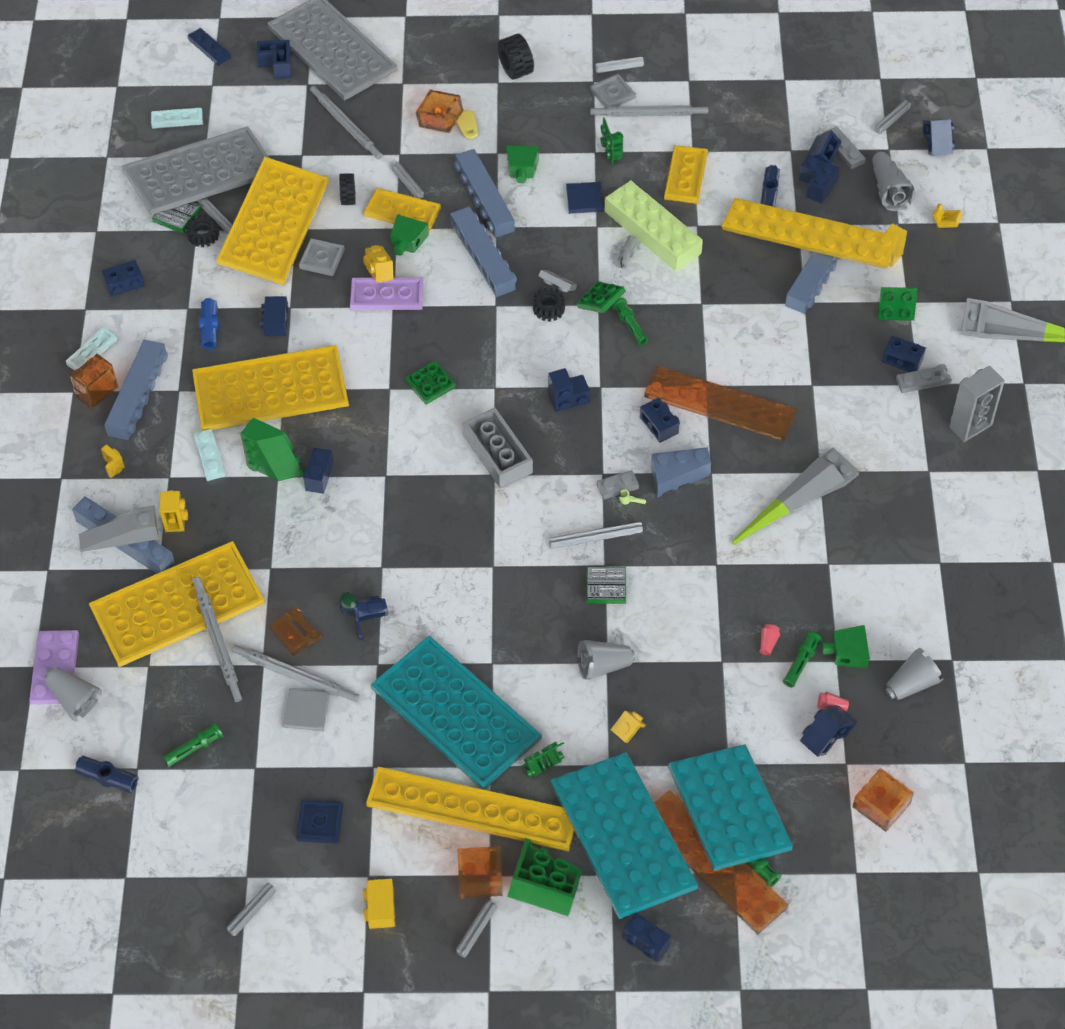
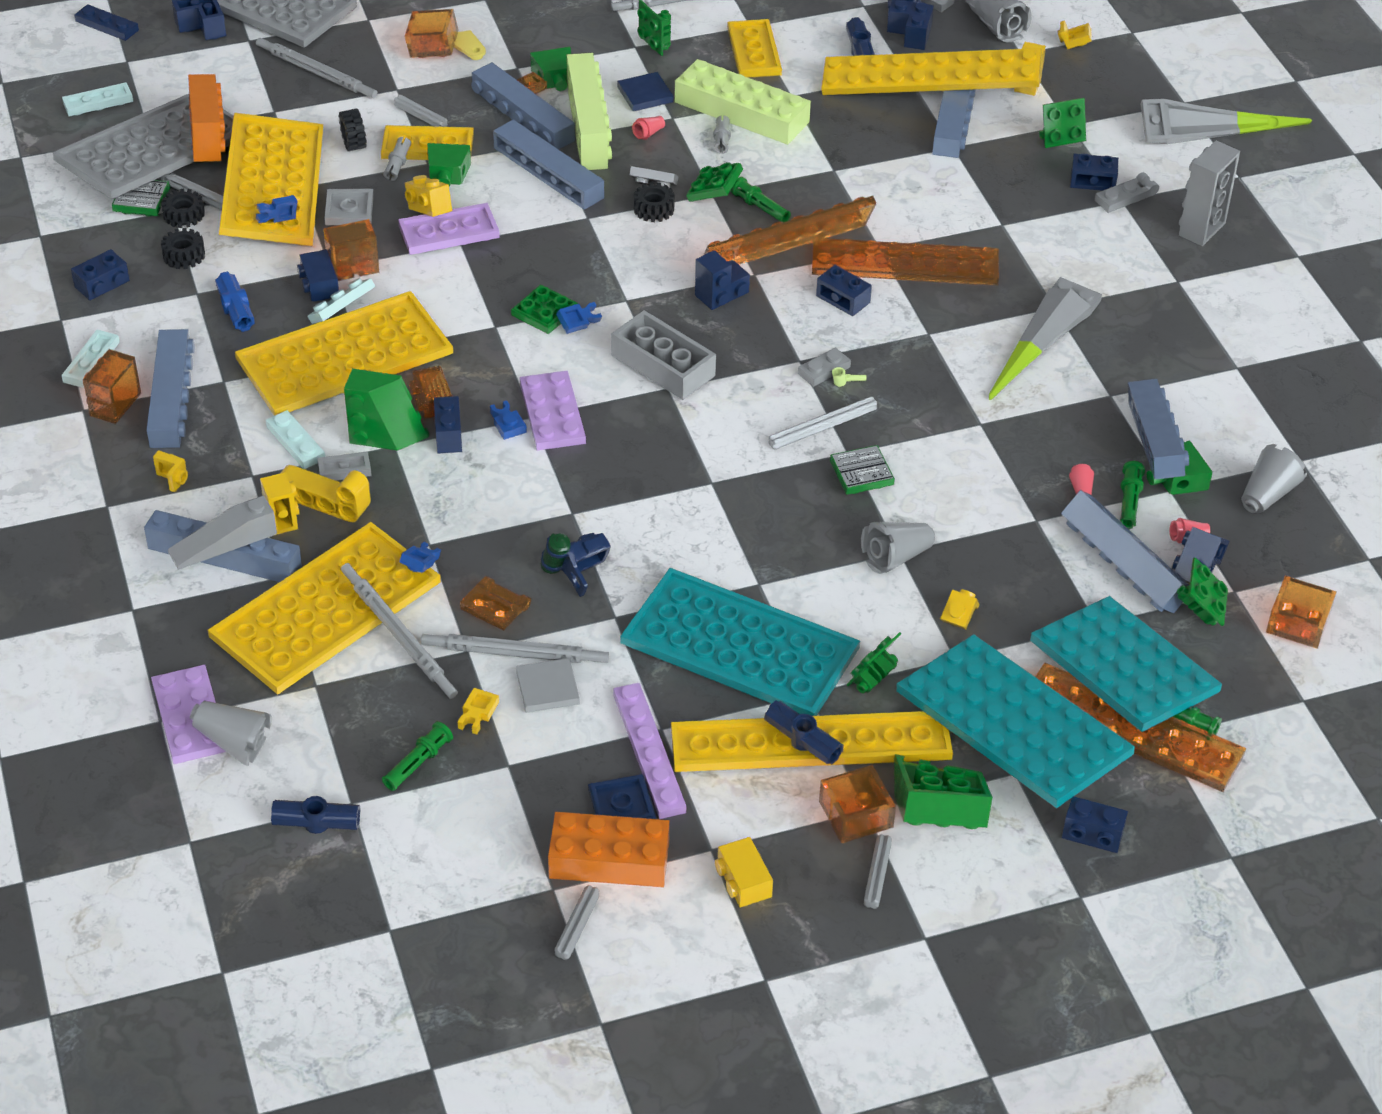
camera: 20 degrees left, 10 degrees down
sand blue wedge [651,447,711,498] -> none
none -> black tyre [161,228,205,269]
none -> orange brick [188,74,225,162]
none -> blue plate [256,195,297,223]
none -> yellow beam [281,465,371,523]
none -> light aqua plate [308,278,375,324]
none -> light grey plate [317,451,372,481]
none -> clear orange piece [323,219,380,281]
none -> light grey pin [383,137,411,181]
none -> blue plate [399,542,441,573]
none -> clear orange brick [409,365,452,419]
none -> yellow plate [458,688,499,734]
none -> blue plate [490,400,527,440]
none -> clear orange plate [517,72,547,94]
none -> lavender plate [520,371,586,450]
none -> orange brick [548,812,670,887]
none -> blue plate [556,302,602,334]
none -> yellowish green brick [567,53,612,170]
none -> lavender plate [613,683,686,819]
none -> coral cone [632,116,665,140]
none -> clear orange plate [704,196,877,265]
none -> dark blue piece [764,700,844,765]
none -> sand blue brick [1061,490,1189,613]
none -> sand blue brick [1128,379,1189,479]
none -> green hinge [1177,557,1228,626]

